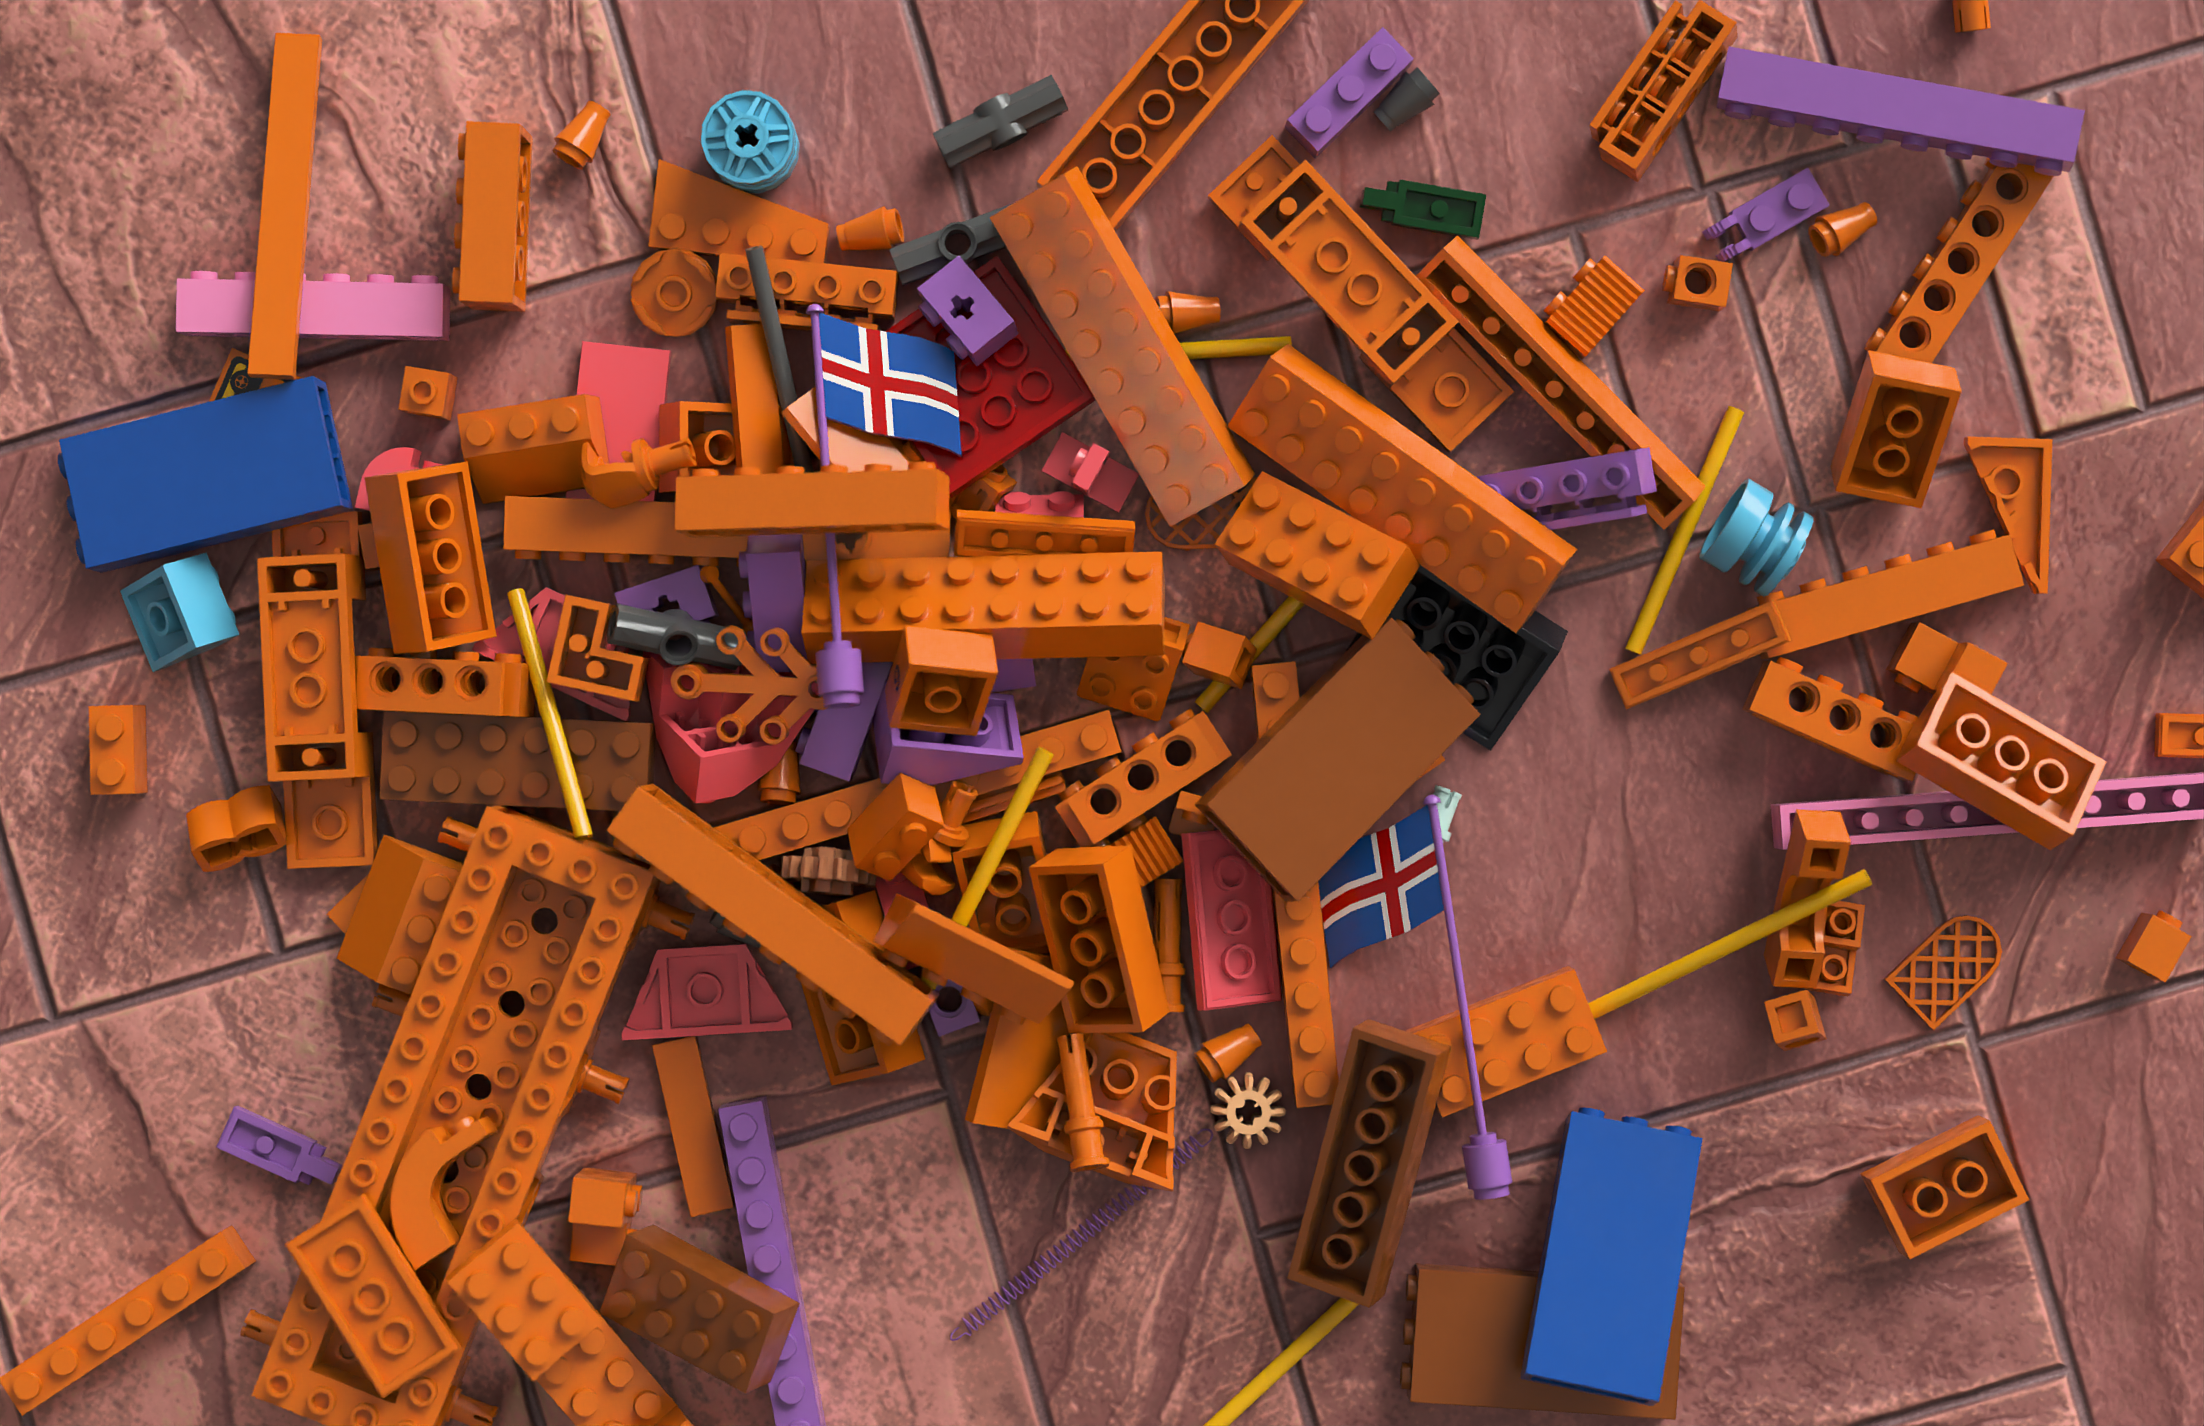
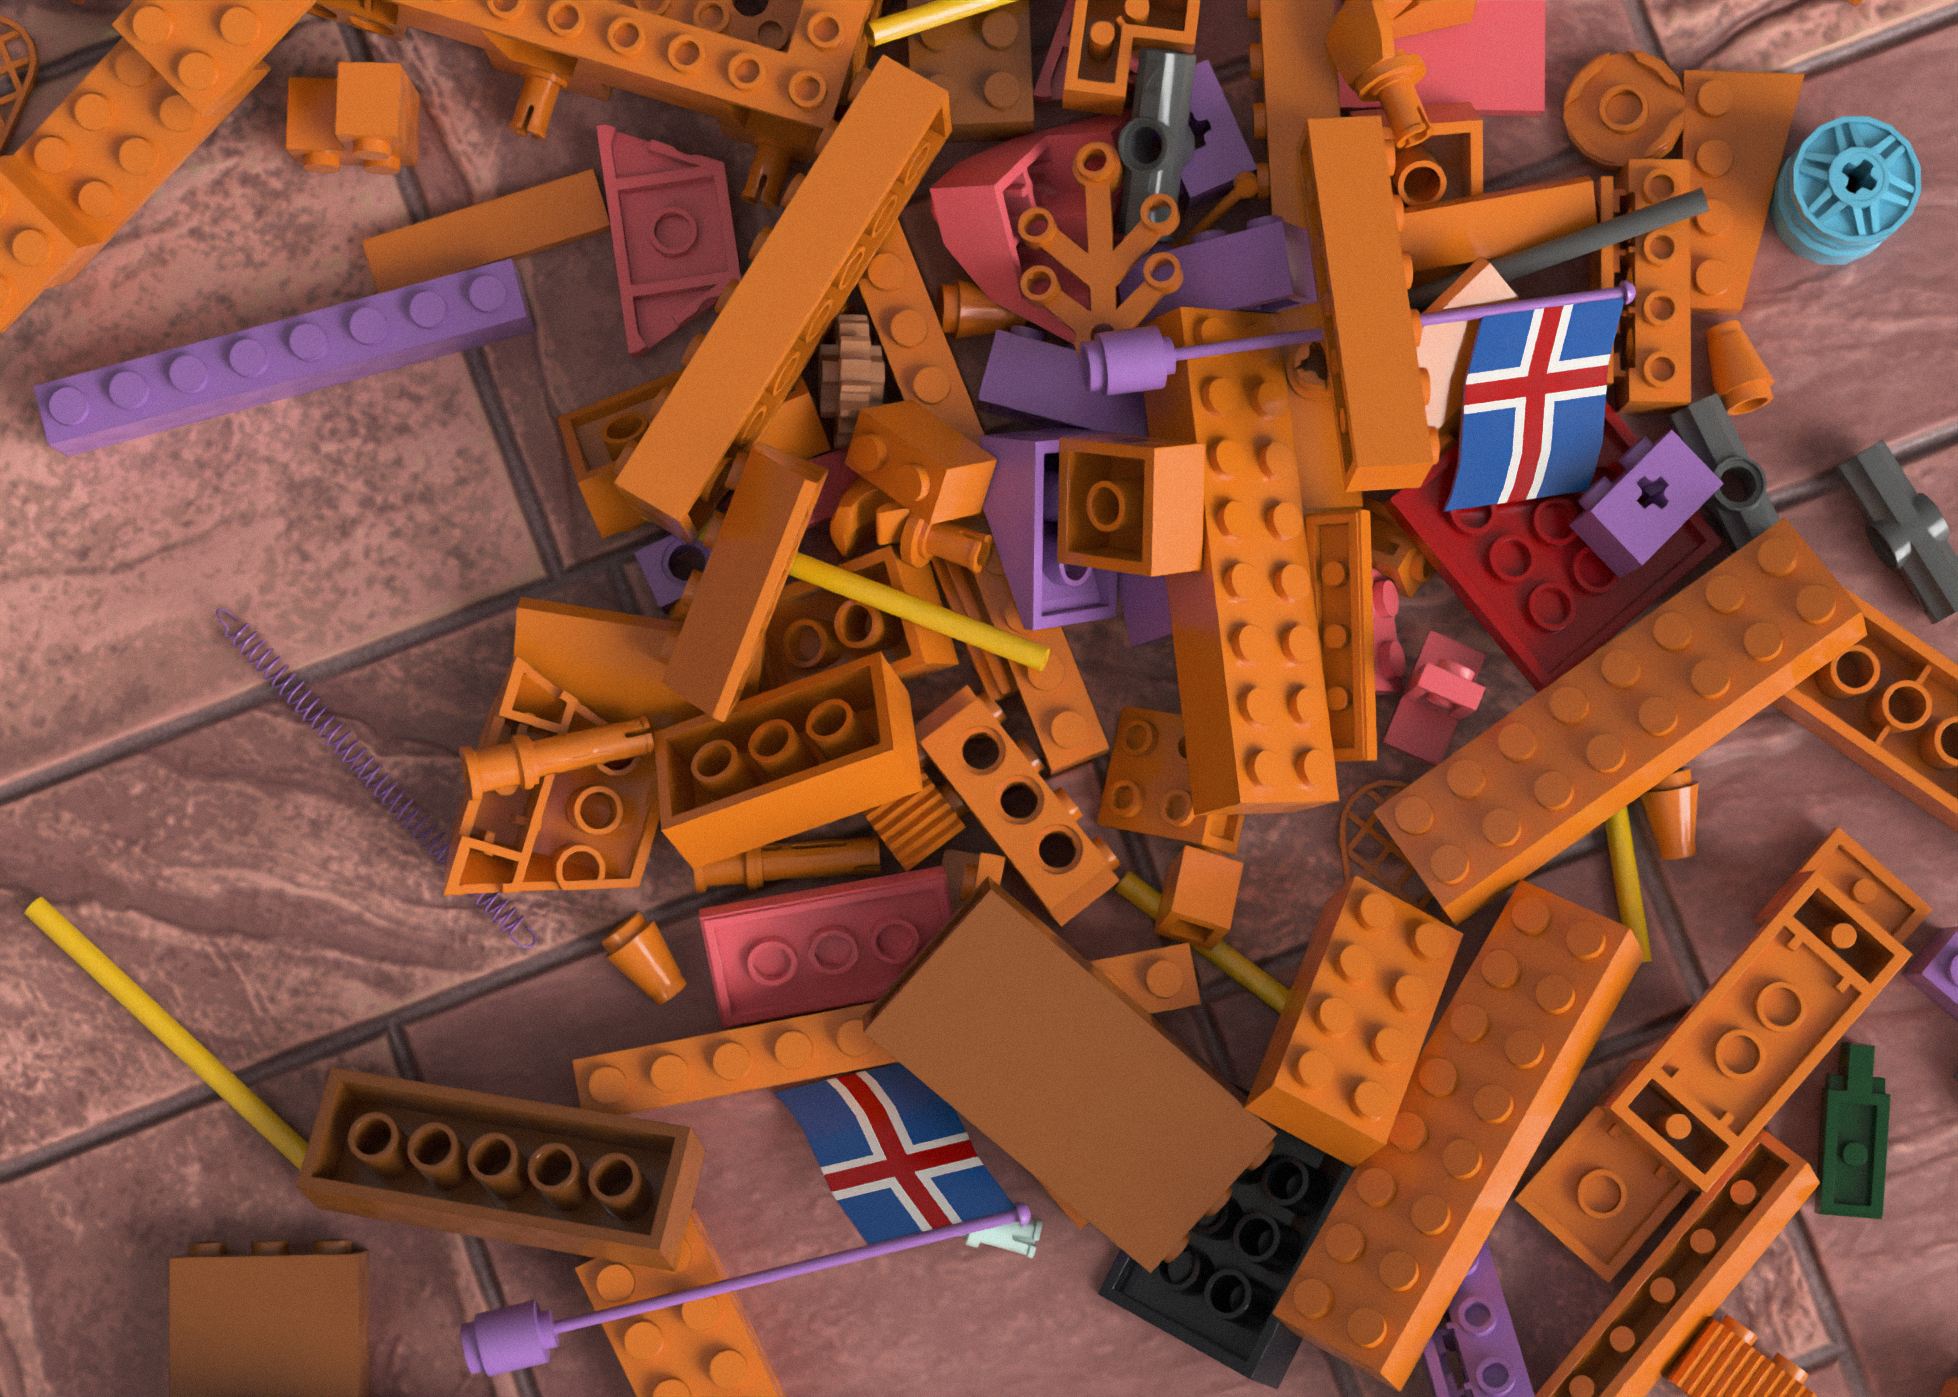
camera: 85 degrees right, 5 degrees down
dark orange brick [599,1224,800,1394] -> none
light nougat gear [1210,1072,1286,1149] -> none

